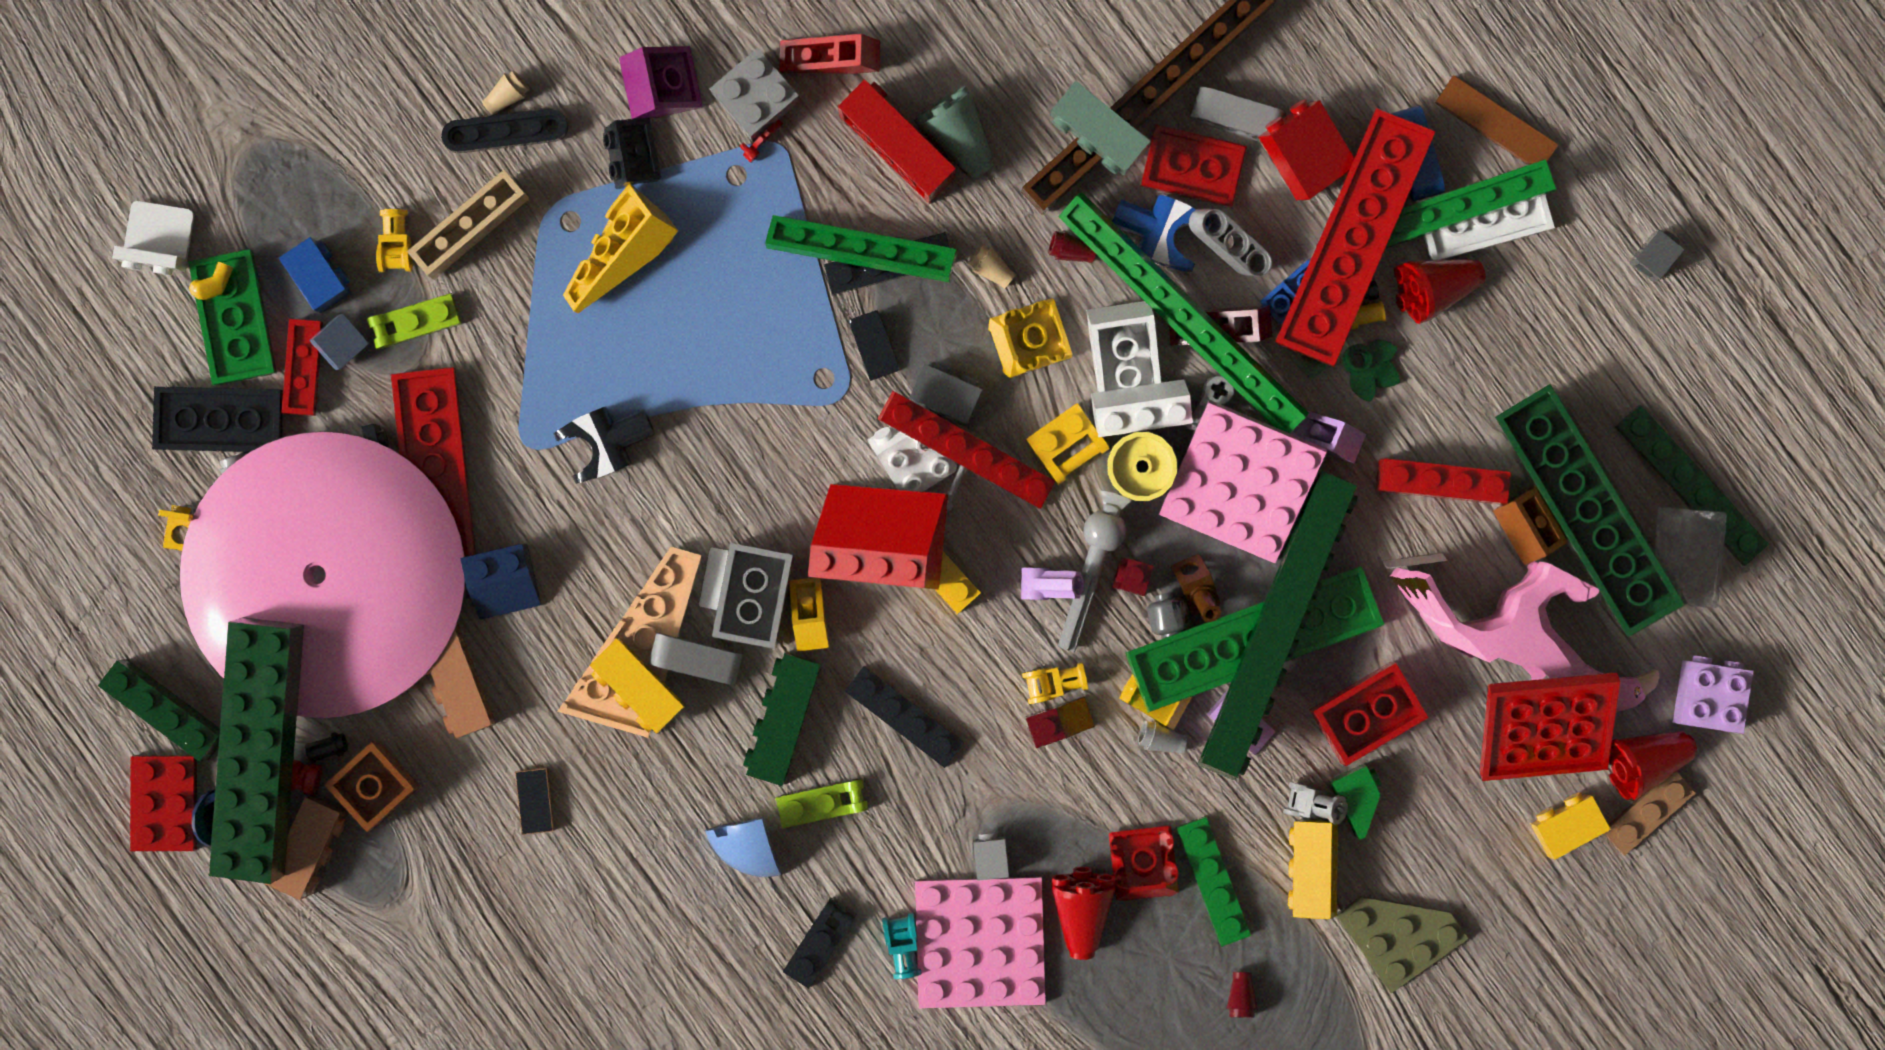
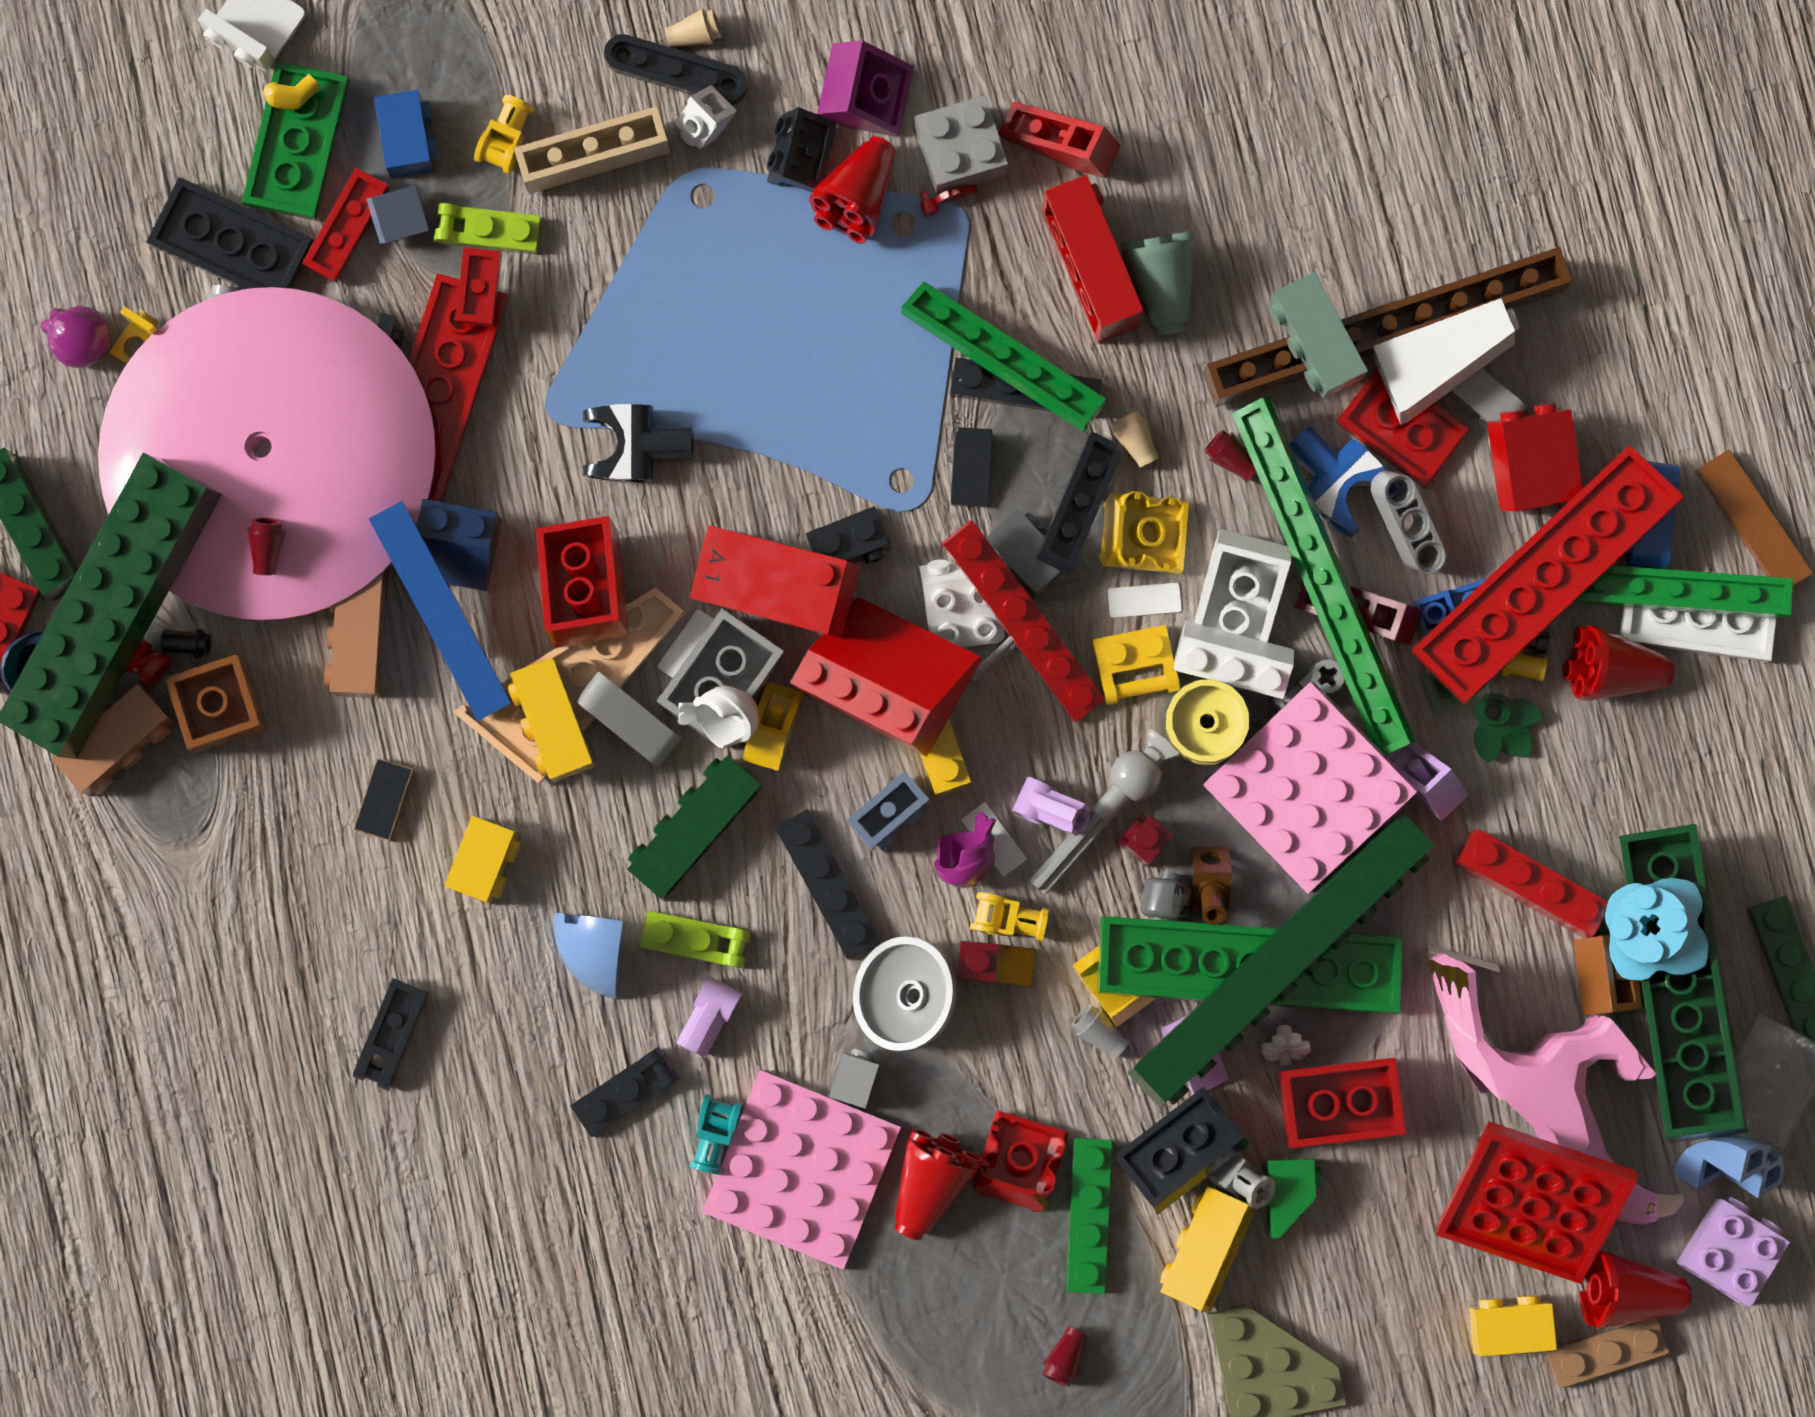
camera: 25 degrees right, 5 degrees down
yellow wedge [563,184,678,313] -> none
none -> magenta hat [40,306,111,368]
none -> dark red cone [247,517,286,576]
none -> black plate [353,978,429,1091]
none -> blue slope [369,501,511,721]
none -> yellow brick [444,816,521,904]
none -> red plate [455,247,502,327]
none -> red brick [536,516,629,648]
none -> white brick [675,85,737,149]
none -> lavender piece [677,976,743,1058]
none -> white hat [678,685,759,749]
none -> brick [689,525,861,638]
none -> black bracket [805,506,891,564]
none -> red cone [809,136,896,244]
none -> sand blue brick [847,771,929,852]
none -> light grey dish [853,937,956,1051]
none -> magenta hat [934,812,996,888]
none -> white sticker [961,802,1027,877]
none -> black plate [1035,431,1125,575]
none -> white sticker [1108,583,1182,618]
none -> black plate [1113,1087,1249,1214]
none -> white plant [1262,1025,1311,1066]
none -> white slope [1373,298,1519,424]
none -> medium azure brick [1605,878,1709,981]
none -> medium blue brick [1673,1135,1784,1198]

